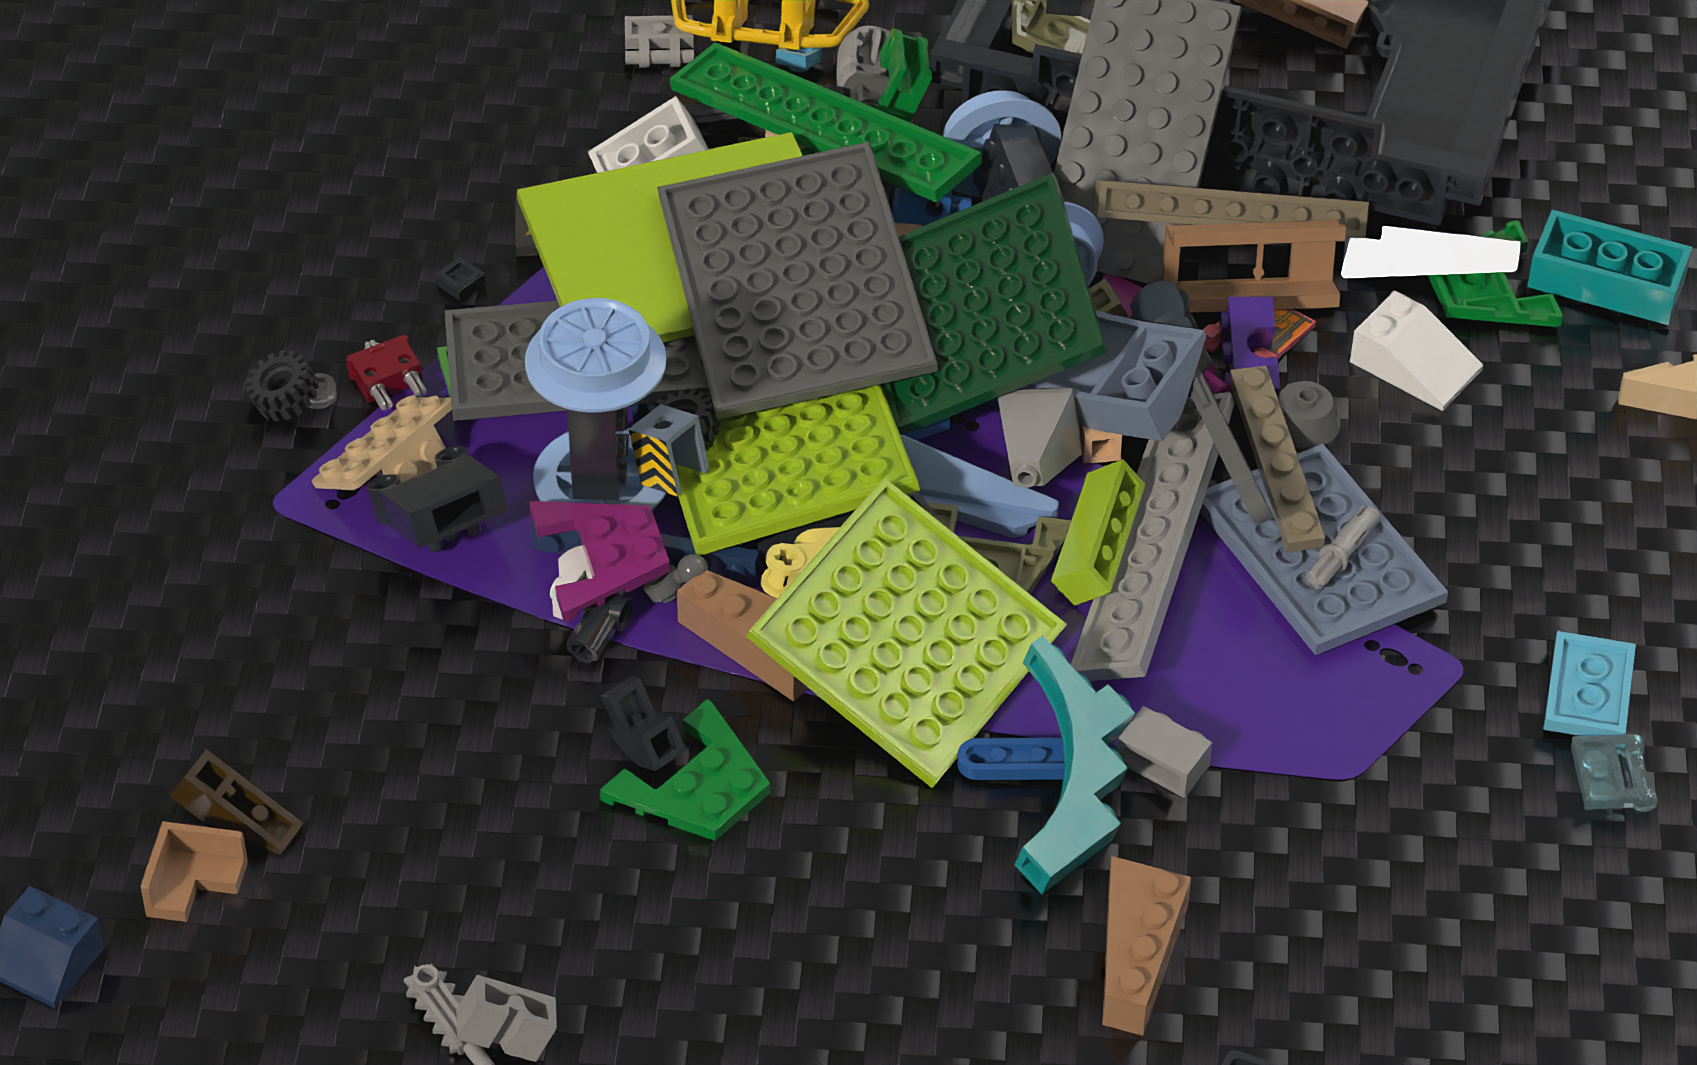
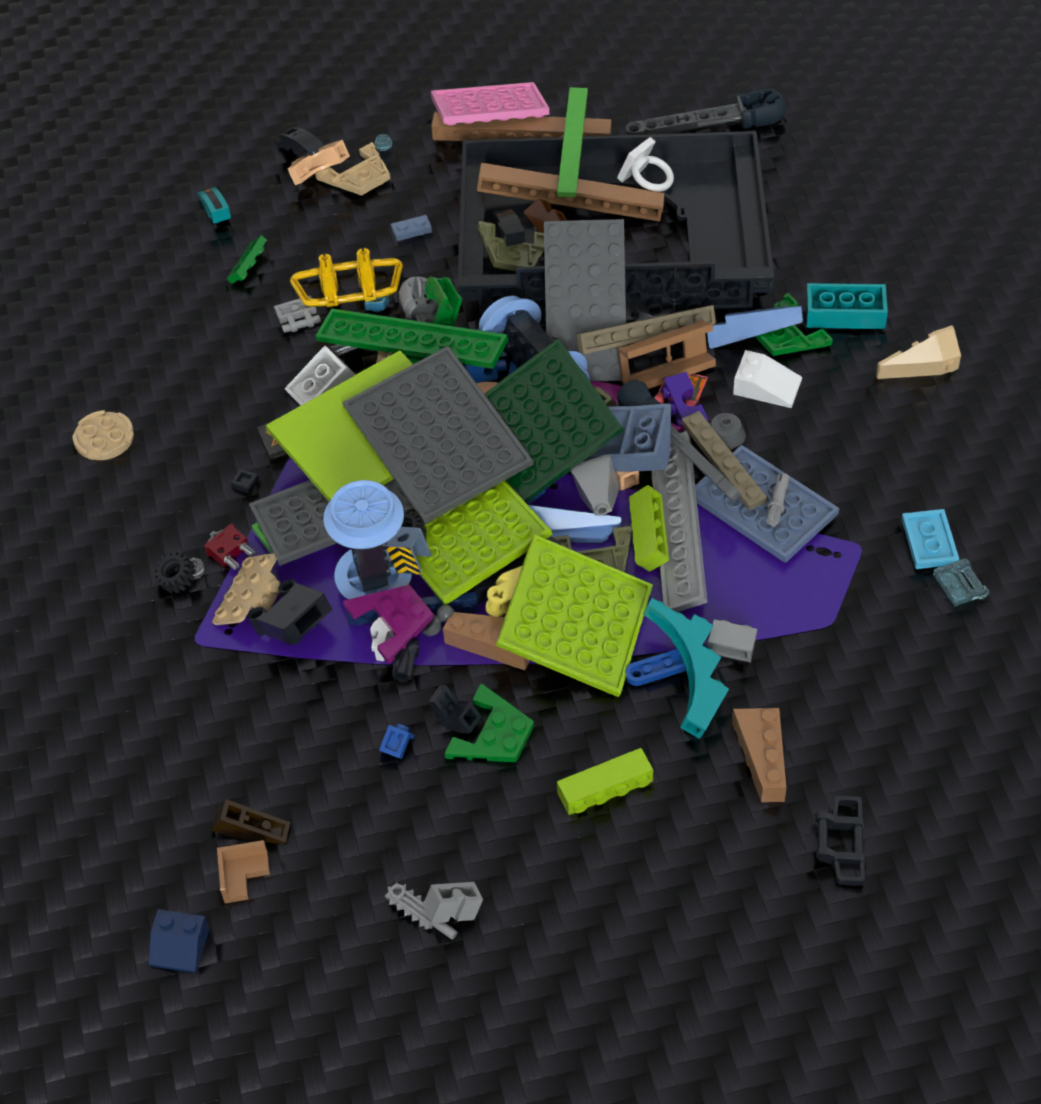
camera: 15 degrees left, 5 degrees up
none -> tan tile [73,410,134,460]
none -> blue bracket [379,723,414,759]
none -> lime brick [557,748,653,815]

